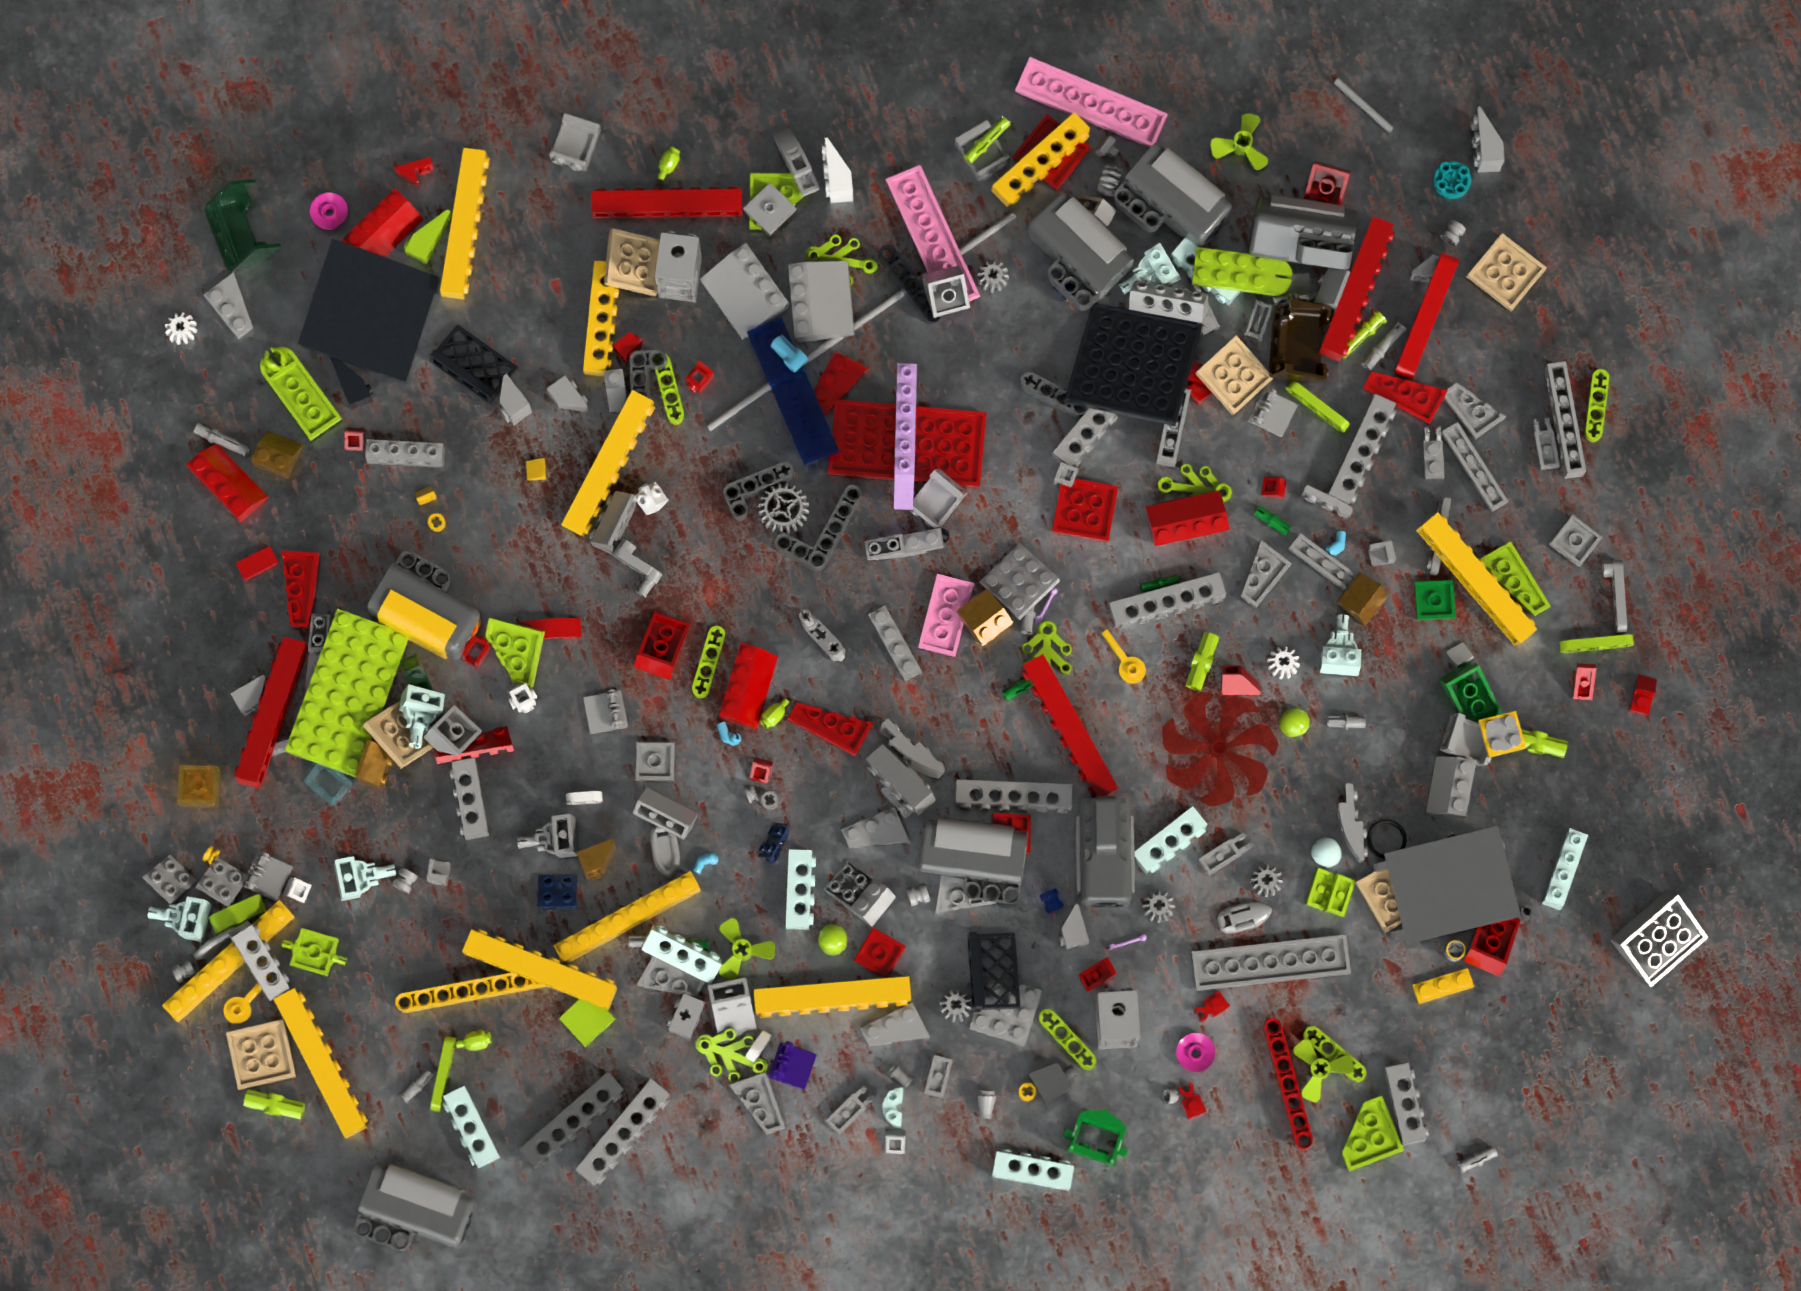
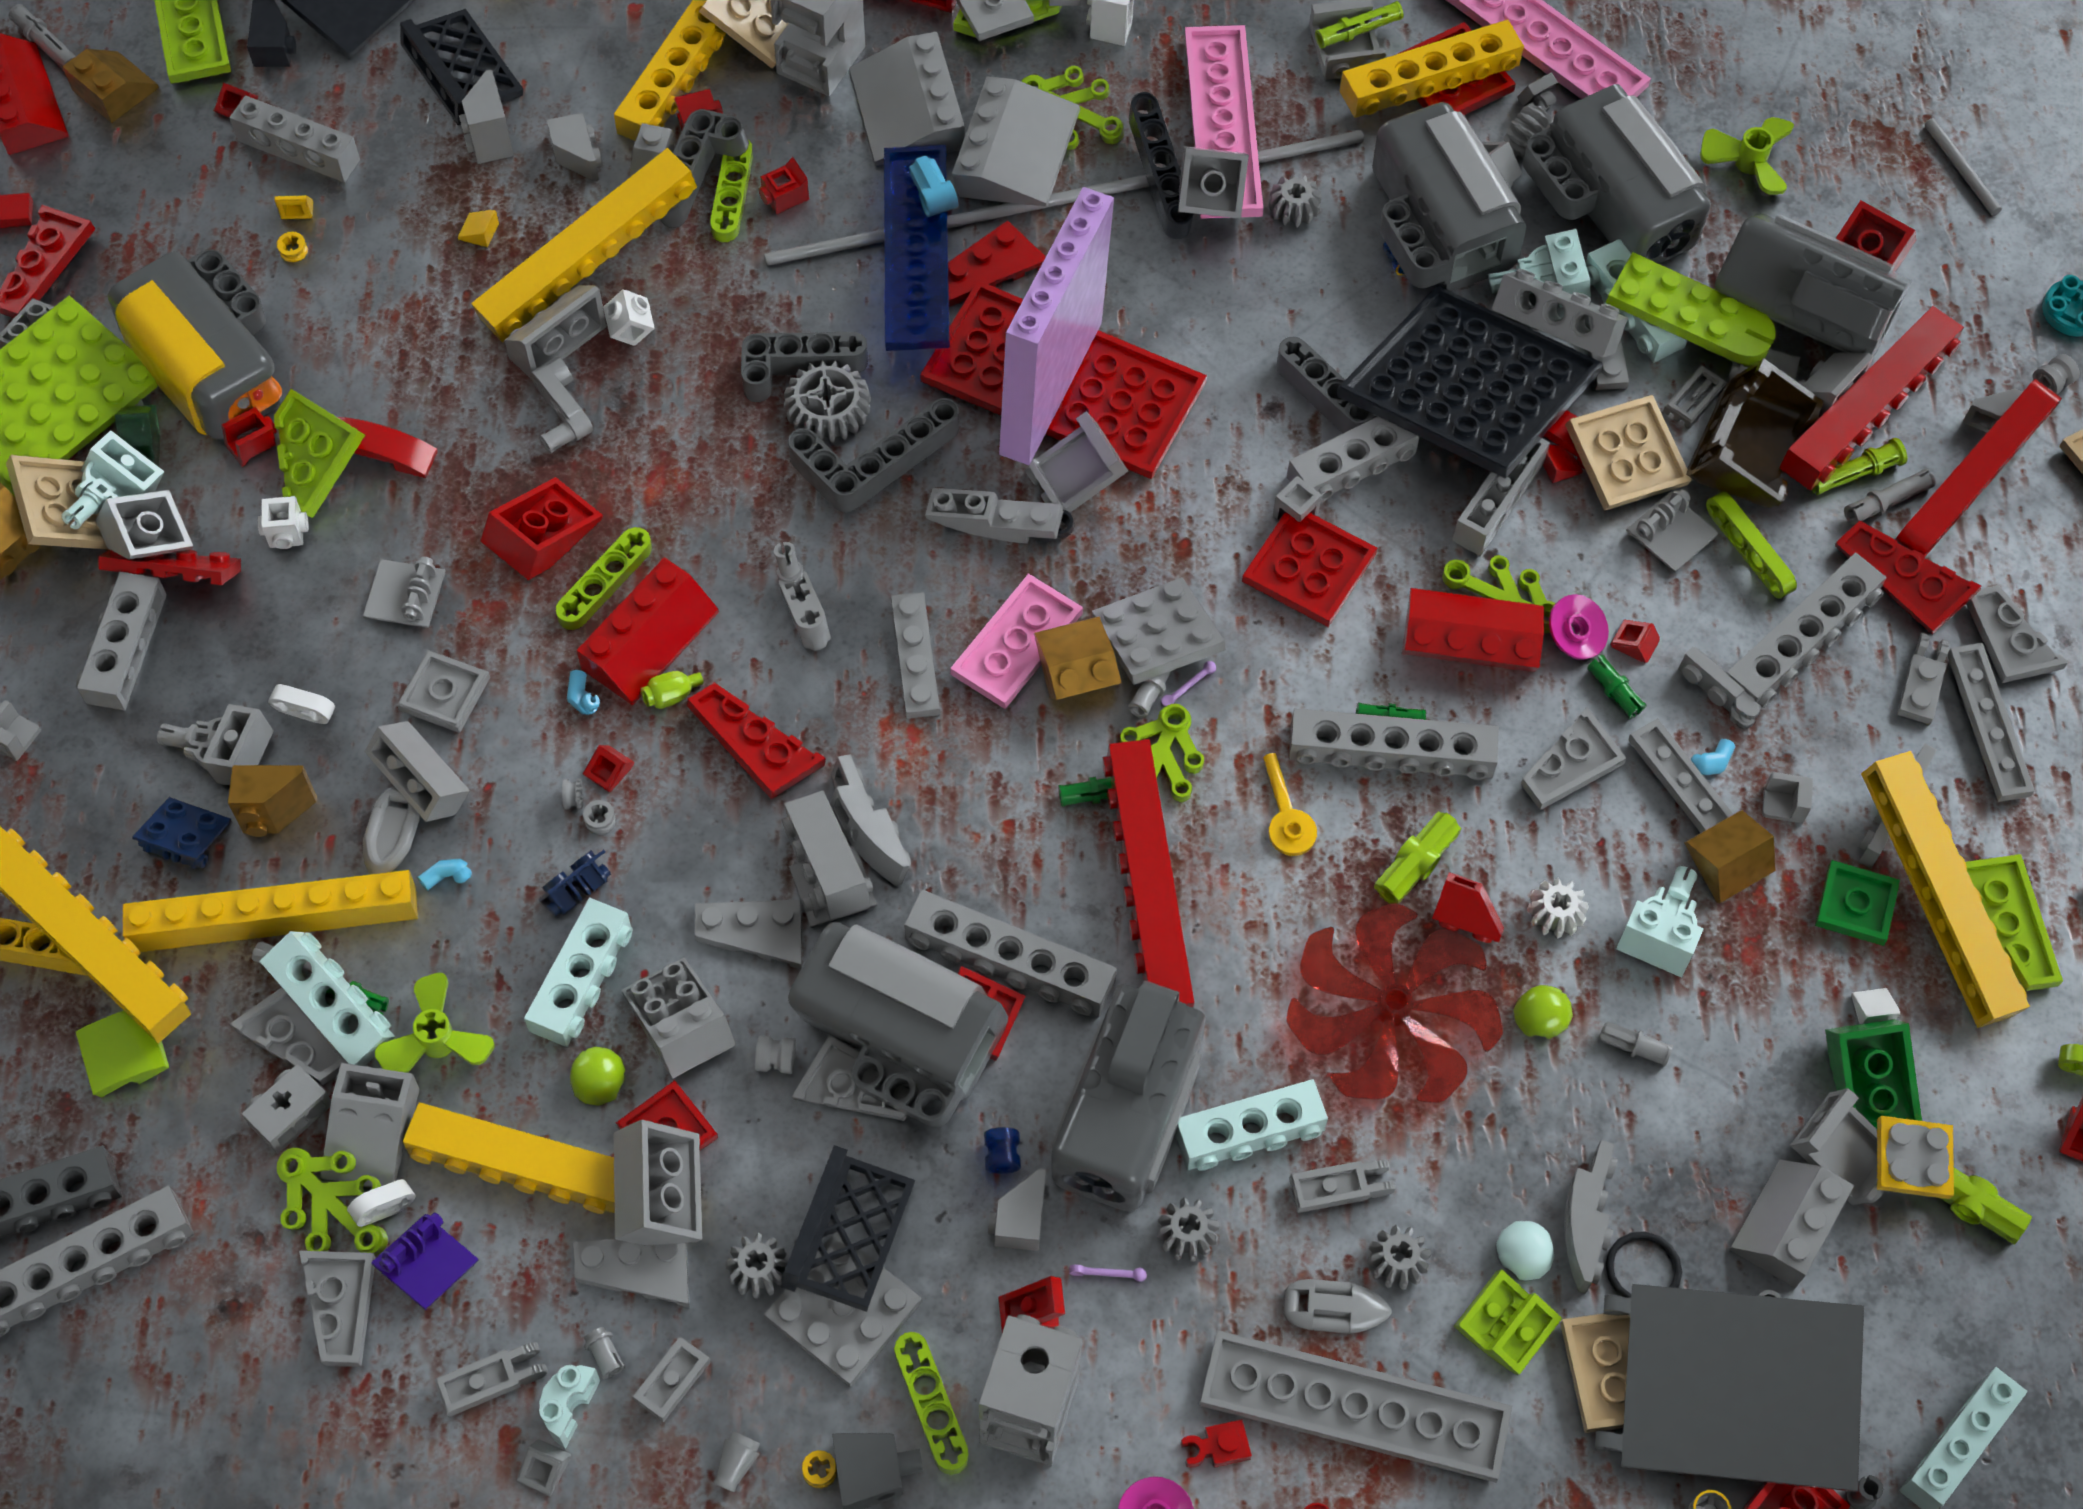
camera: 20 degrees right, 15 degrees down
none -> light grey slope [613,1120,702,1246]
none -> dark pink dish [1549,594,1609,660]

